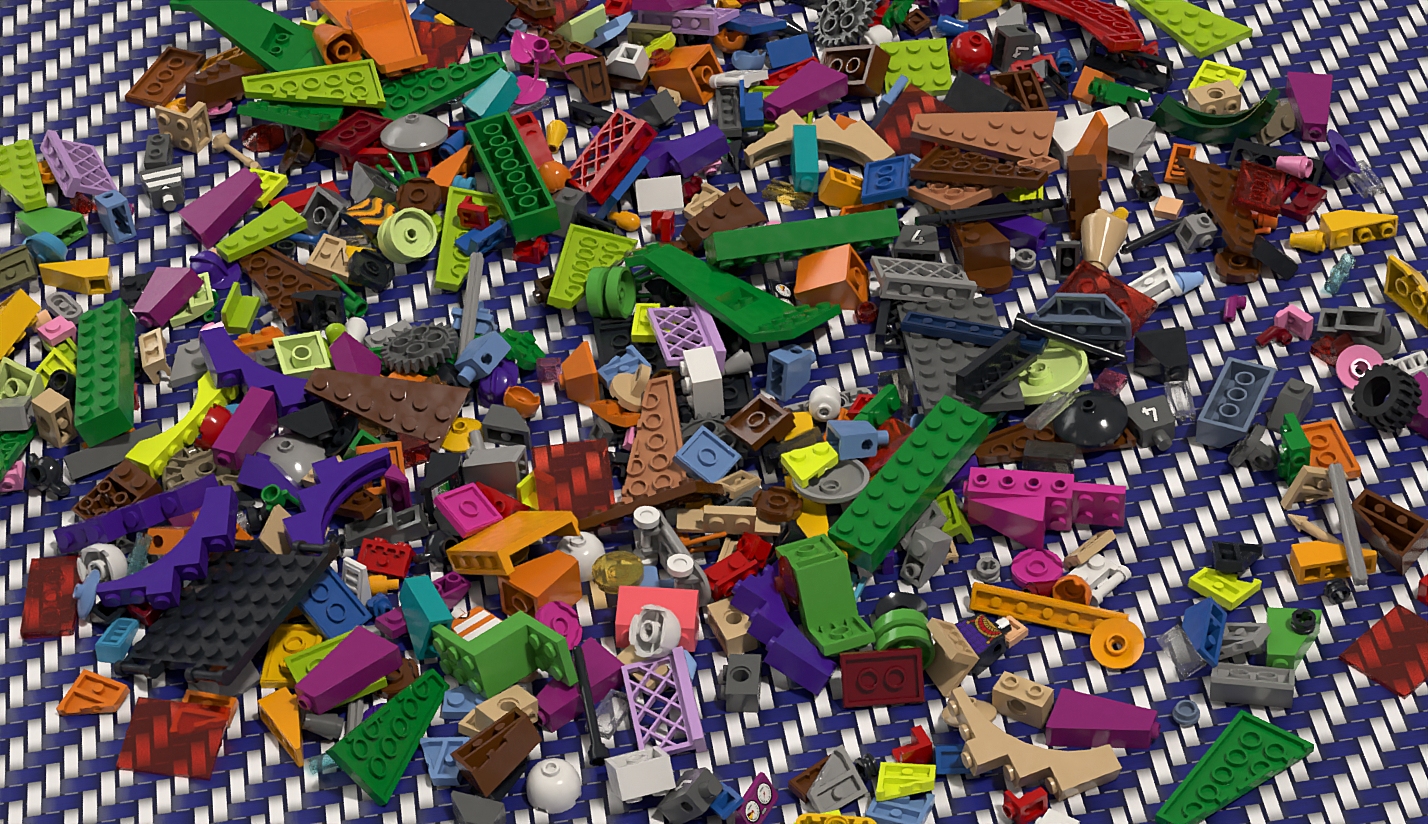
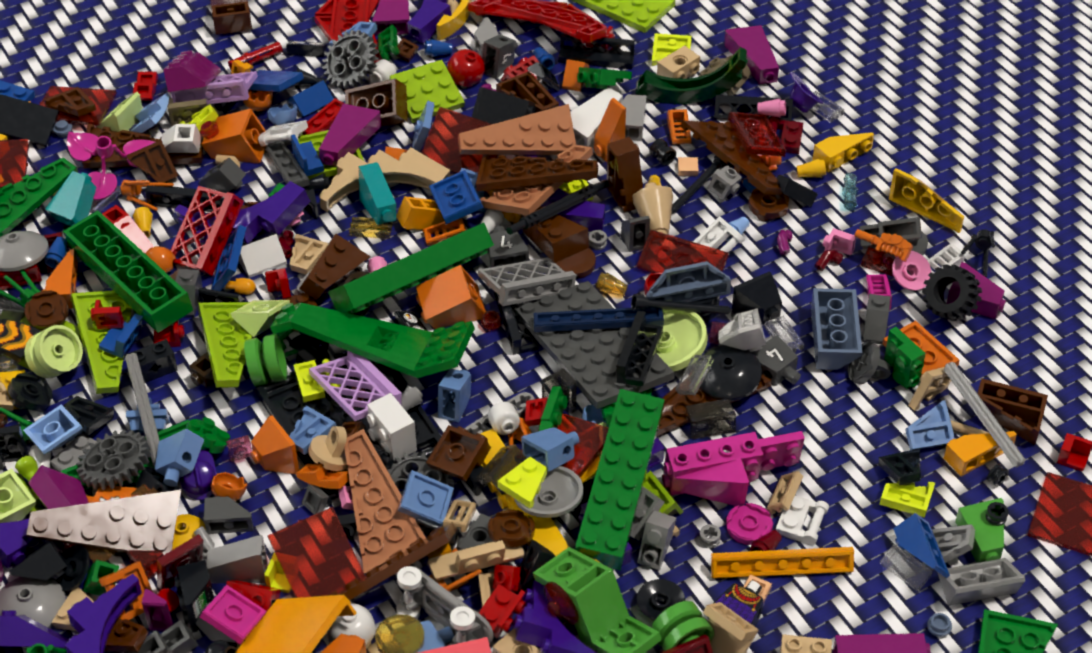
camera: 25 degrees left, 5 degrees up
dark azure wheel [452,175,477,191] -> none
orange hair [1053,574,1092,606] -> none
light orange dish [1090,618,1144,670] -> none
none -> light blue slope [23,404,83,454]
none -> black wing [64,396,114,435]
none -> orange plant [120,179,174,211]
none -> black brick [125,339,178,383]
none -> red tile [156,588,179,613]
none -> dark red tile [157,534,204,591]
none -> yellowish green slope [231,300,290,337]
none -> clear yellow cone [595,272,628,297]
none -> white wedge [718,308,766,352]
none -> orange piece [855,229,913,262]
none -> dark pink slope [866,274,892,310]
none -> medium blue wing [905,400,955,450]

